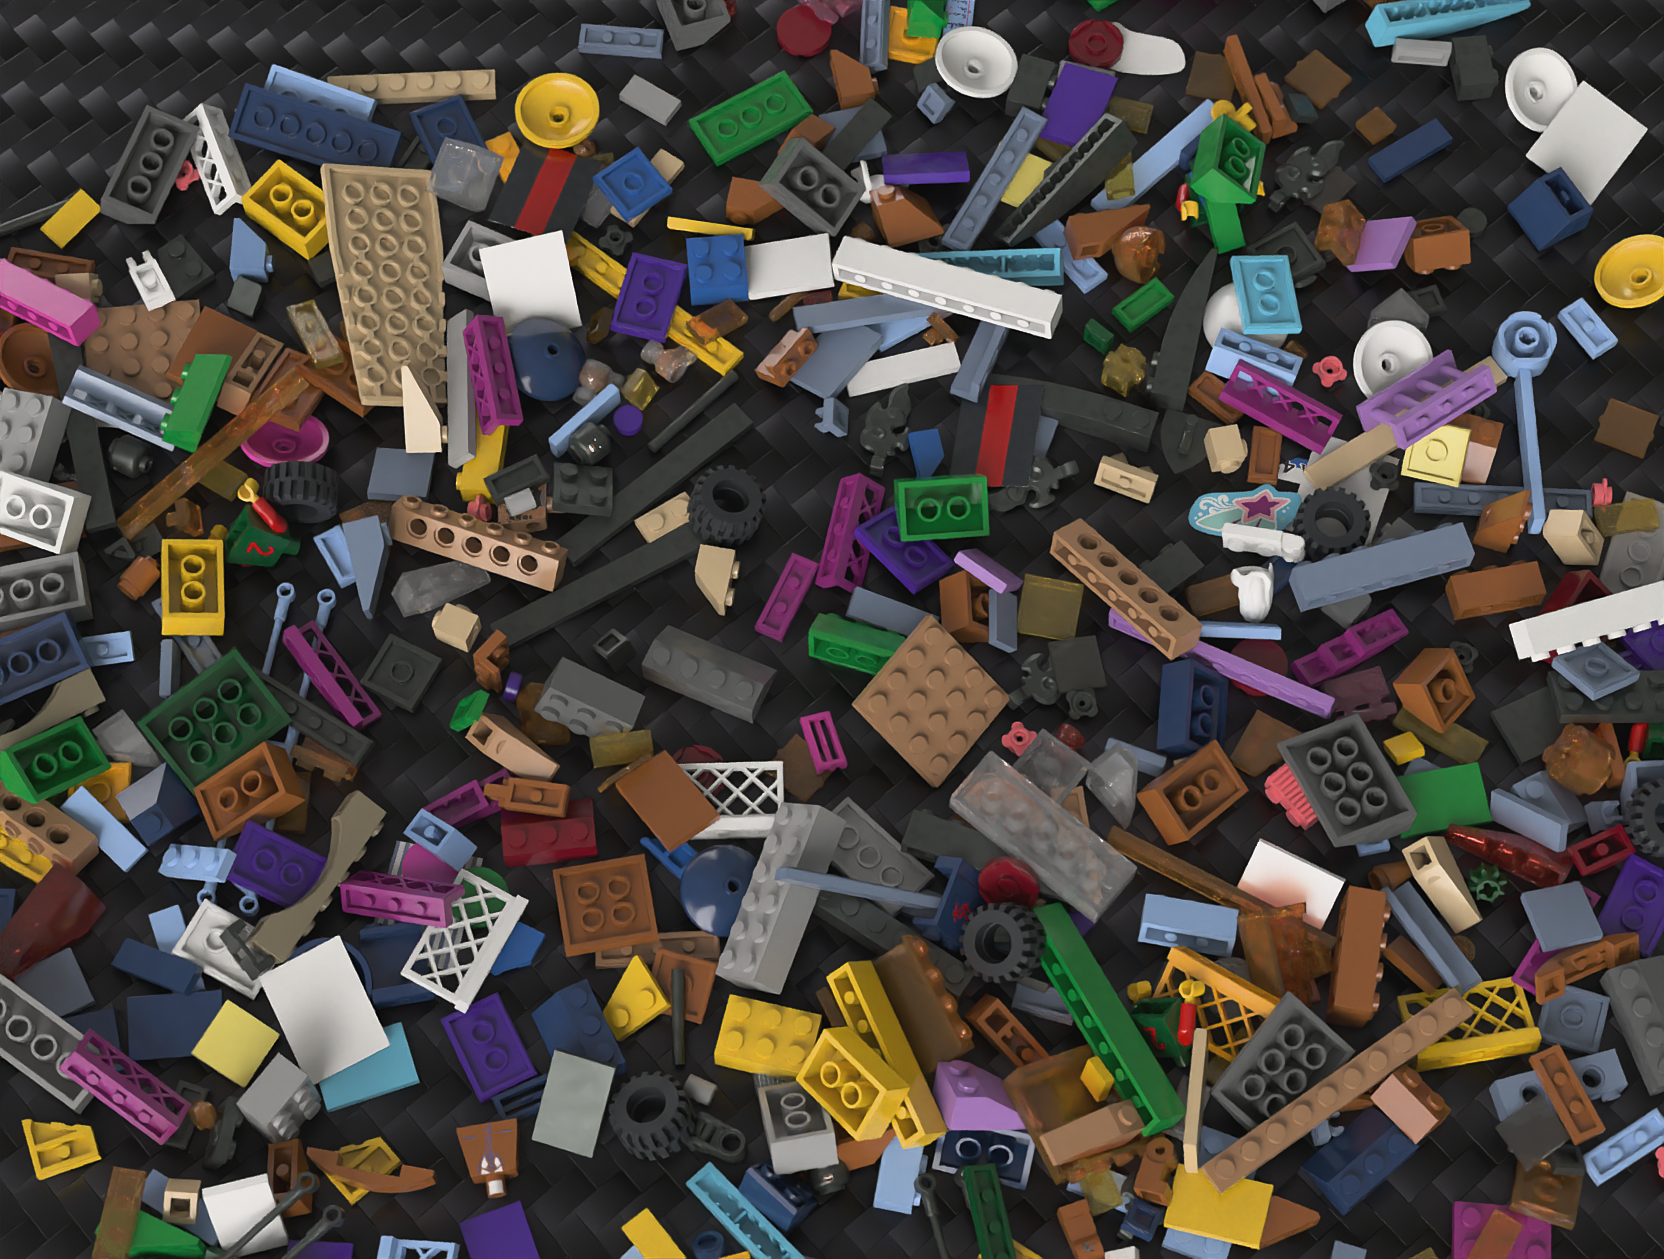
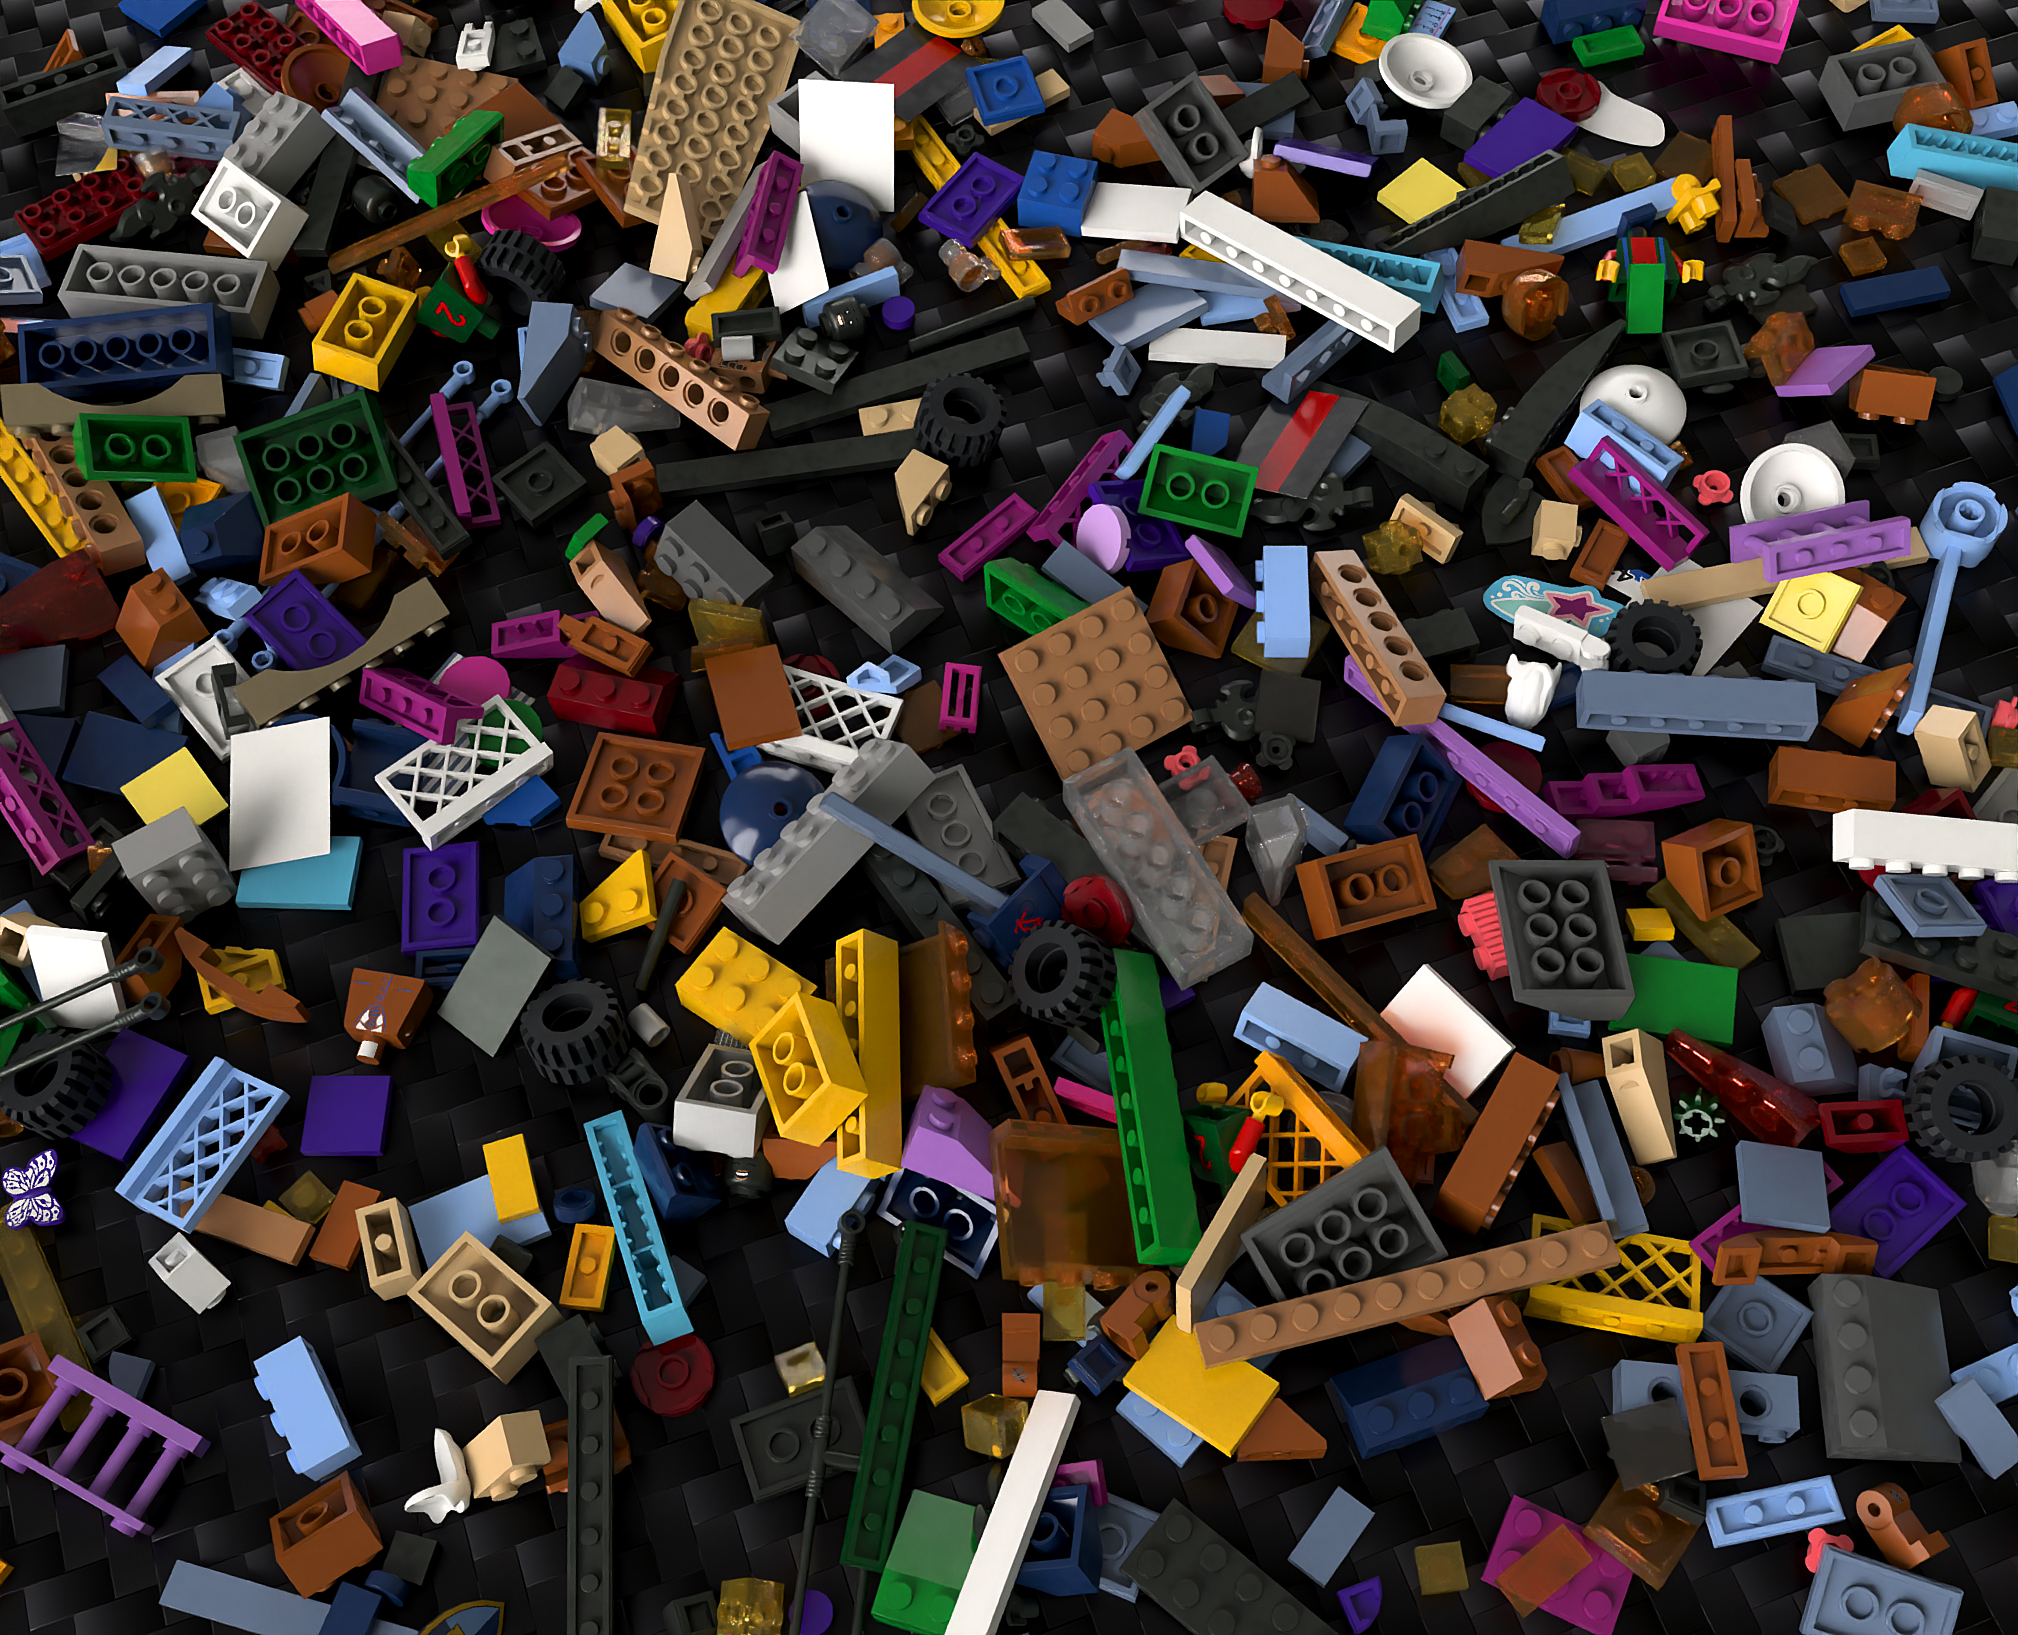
camera: 25 degrees right, 5 degrees down
medium blue slope [403,808,477,872] -> none
clear yellow tile [619,368,659,410] -> none
yellow tile [667,217,755,241] -> none
green tile [689,70,813,167] -> none
sand blue tile [941,107,1048,252] -> none
sand blue tile [989,589,1017,653] -> none
medium nougat slope [1039,1099,1146,1166] -> none
yellow tile [1080,1056,1114,1102] -> none
green tile [1112,277,1175,333] -> none
green slope [1190,113,1266,204] -> none
medium azure tile [1230,255,1302,335] -> none
sand blue tile [1311,1111,1344,1146] -> none
pearl dark grey plate [1369,462,1399,491] -> none
sand blue tile [1490,788,1569,853] -> none
none -> dark orange slope [115,567,210,673]
none -> white sticker [767,191,829,314]
none -> light blue slope [846,654,922,694]
none -> dark pink tile [1053,1077,1117,1124]
none -> lavender tile [1076,504,1131,575]
none -> light blue tile [1114,385,1191,480]
none -> light blue brick [1255,546,1311,658]
none -> clear yellow brick [1362,520,1423,575]
none -> sand blue panel [1366,104,1408,155]
none -> clear yellow tile [1610,152,1657,192]
none -> clear orange bracket [1842,180,1923,240]

